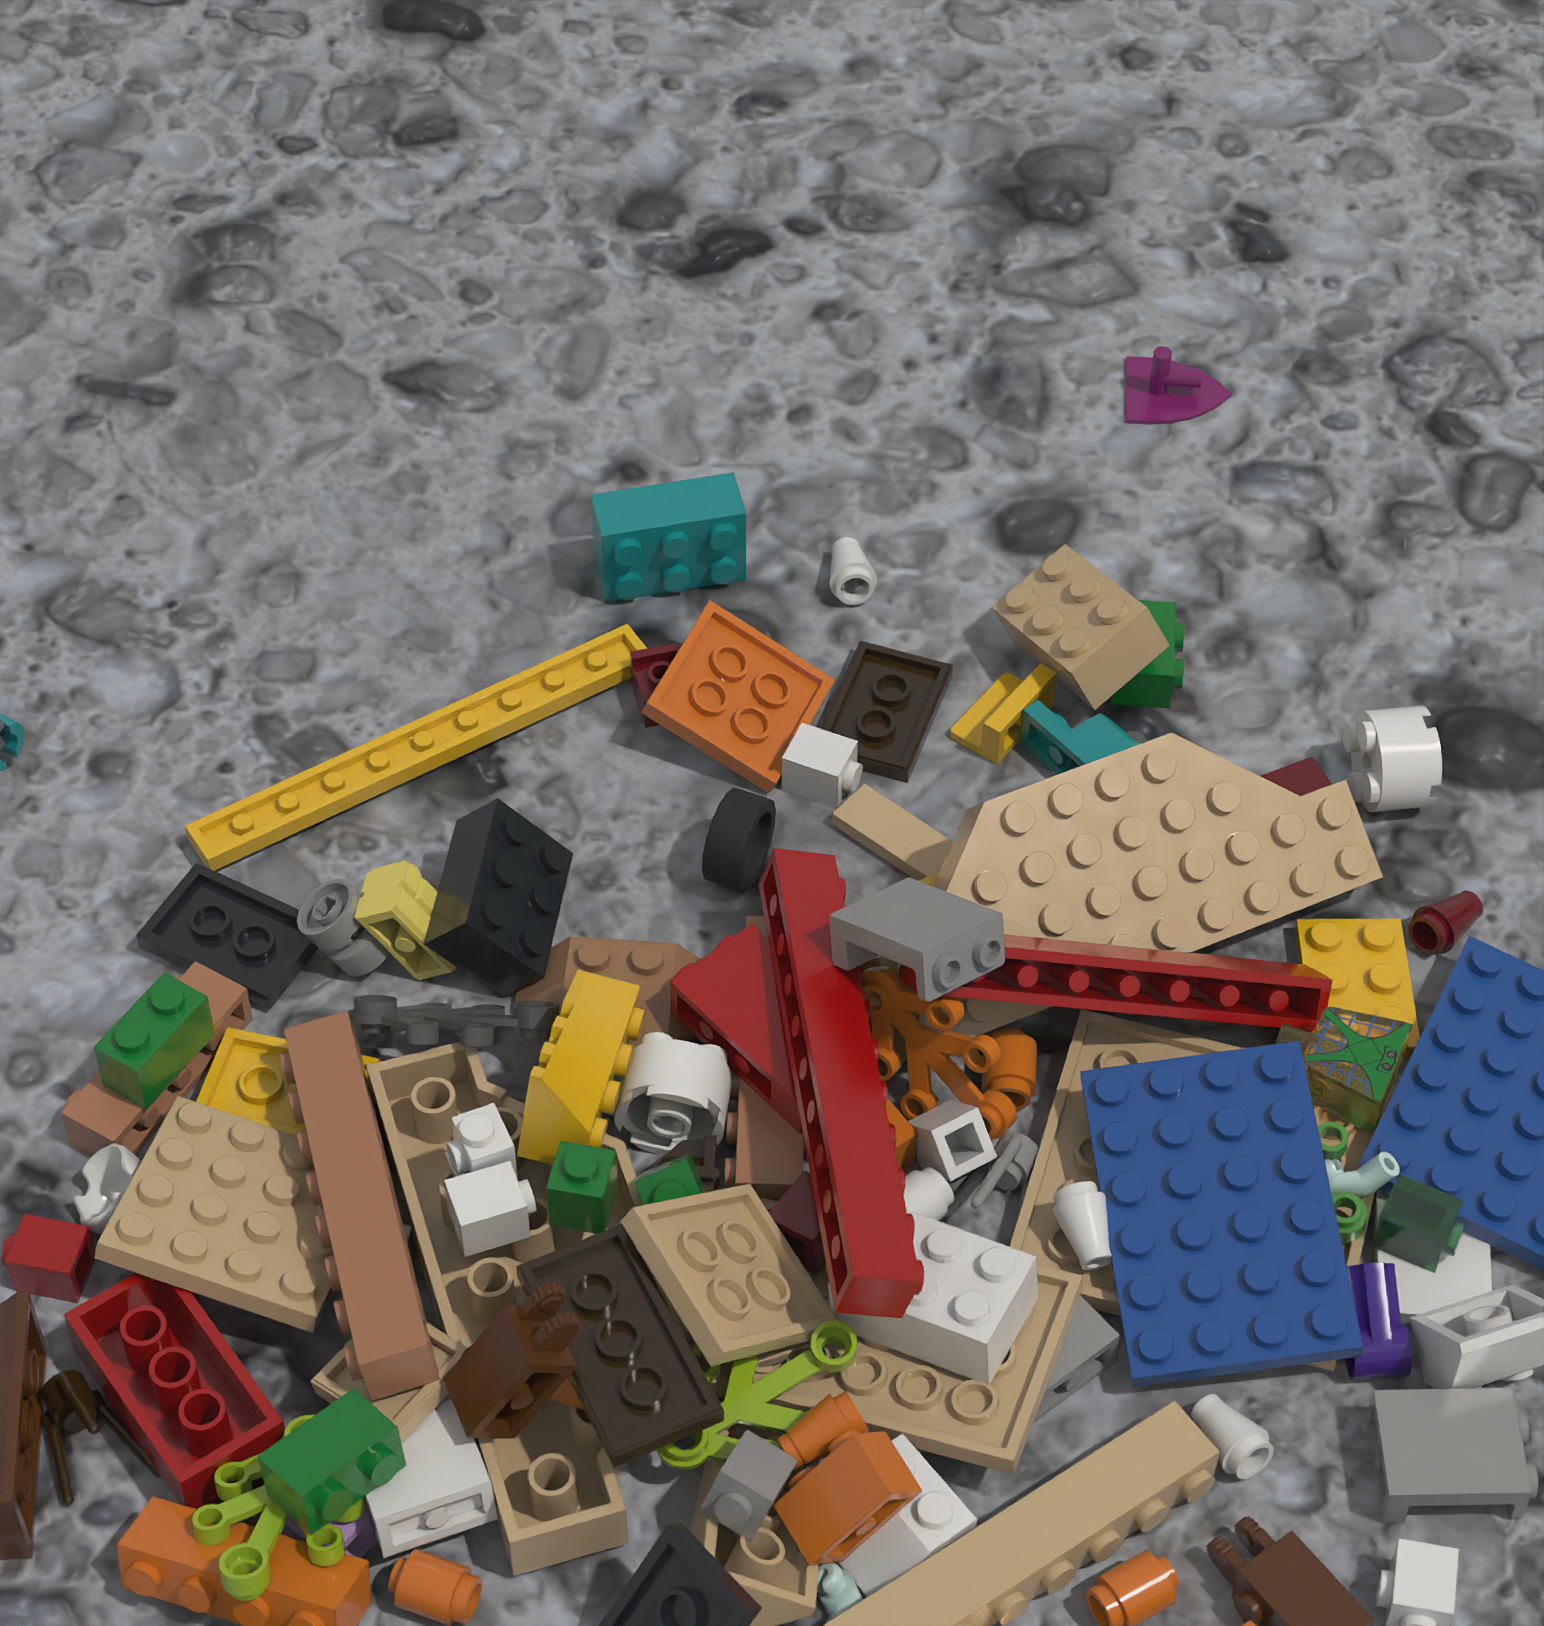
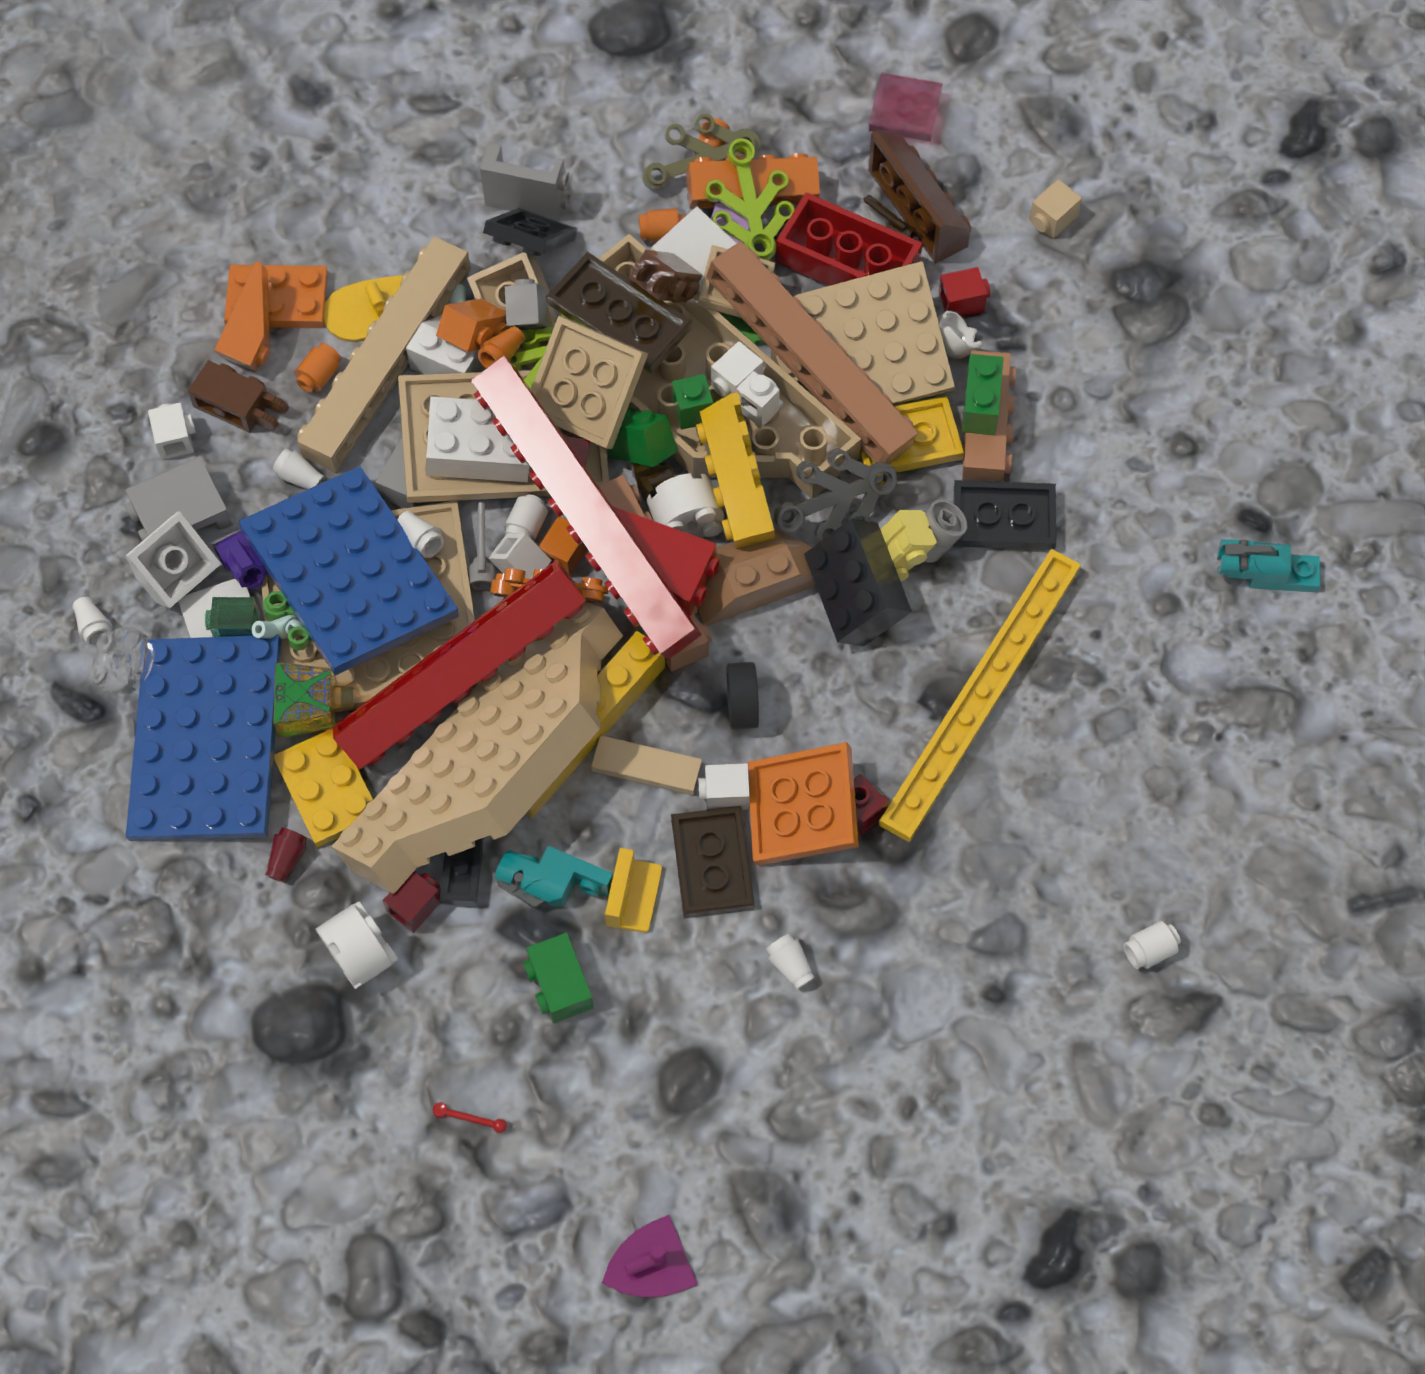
camera: 155 degrees right, 15 degrees up
green brick [257,1388,407,1535] -> none
teal brick [591,472,746,603] -> none
light grey panel [829,877,1005,1002] -> none
tan brick [992,544,1170,710] -> none
none -> red hinge [433,1102,507,1133]
none -> white brick [1123,921,1181,969]

